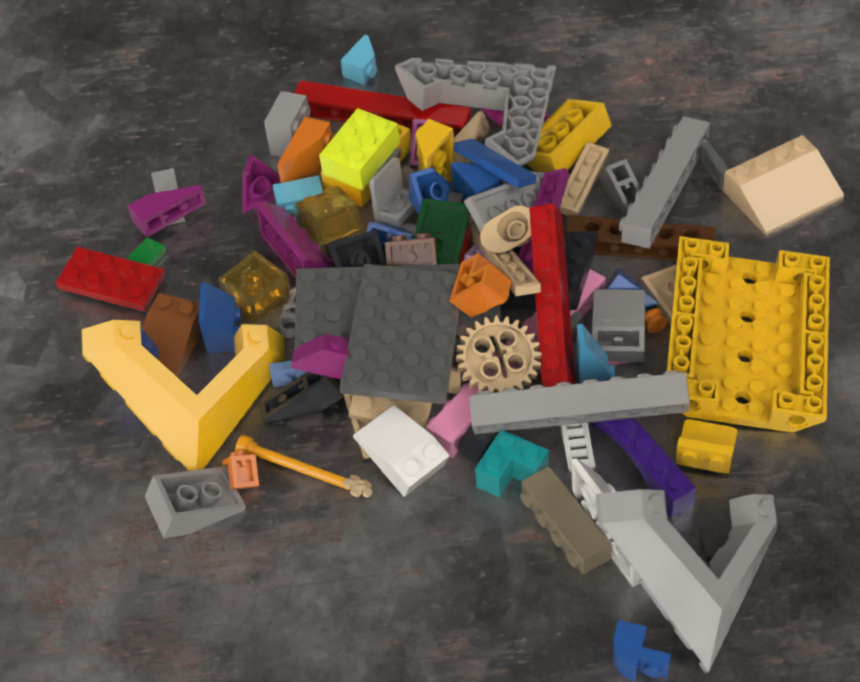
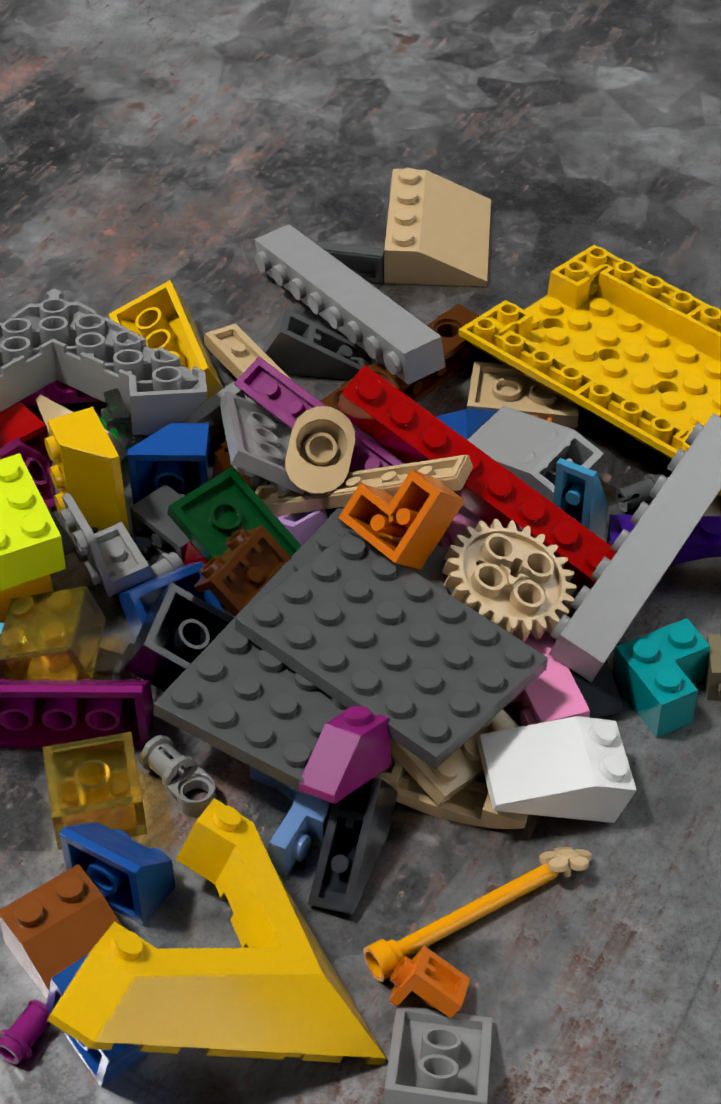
camera: 60 degrees left, 5 degrees down
blue slope [408,167,451,215] -> none
blue tile [454,138,537,188] -> none
white slope [560,423,595,473] -> none

